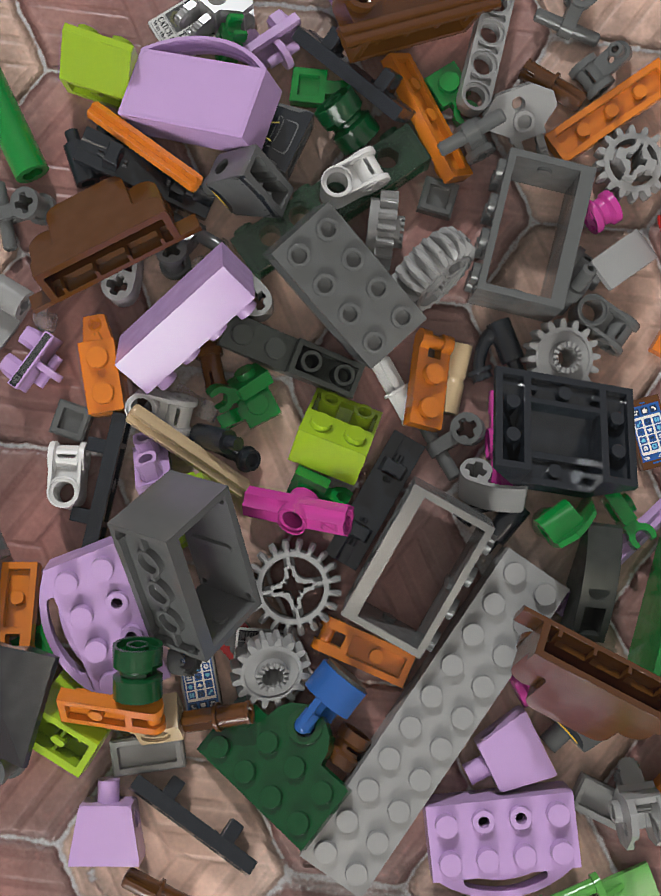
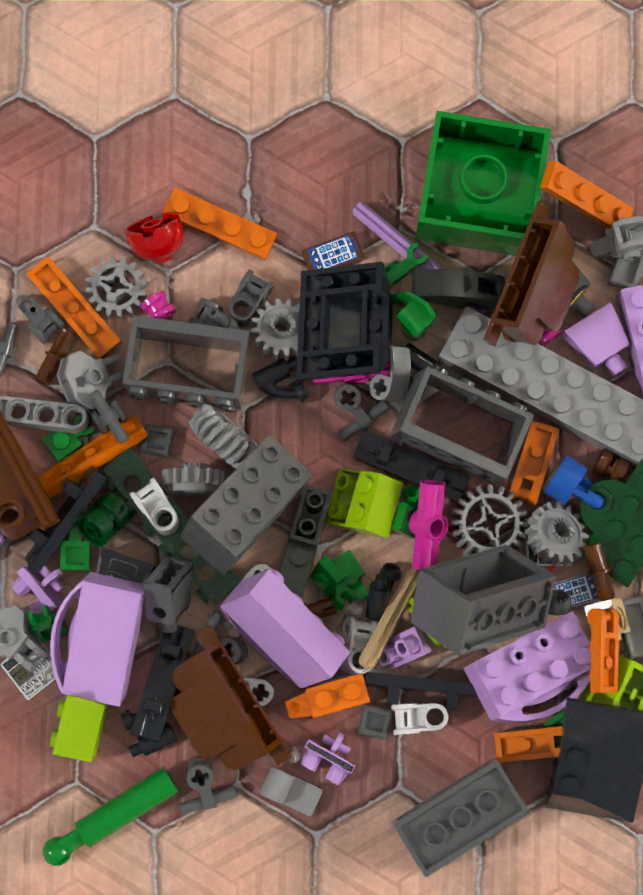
camera: 90 degrees left, 5 degrees down
orange axle [87,101,203,192] -> none
dark green wheel [112,636,163,705] -> none
white axle [372,356,408,426] -> none
orange plate [403,328,455,433] -> none
tan piece [443,342,473,416] -> none
light grey panel [589,229,658,291] -> none

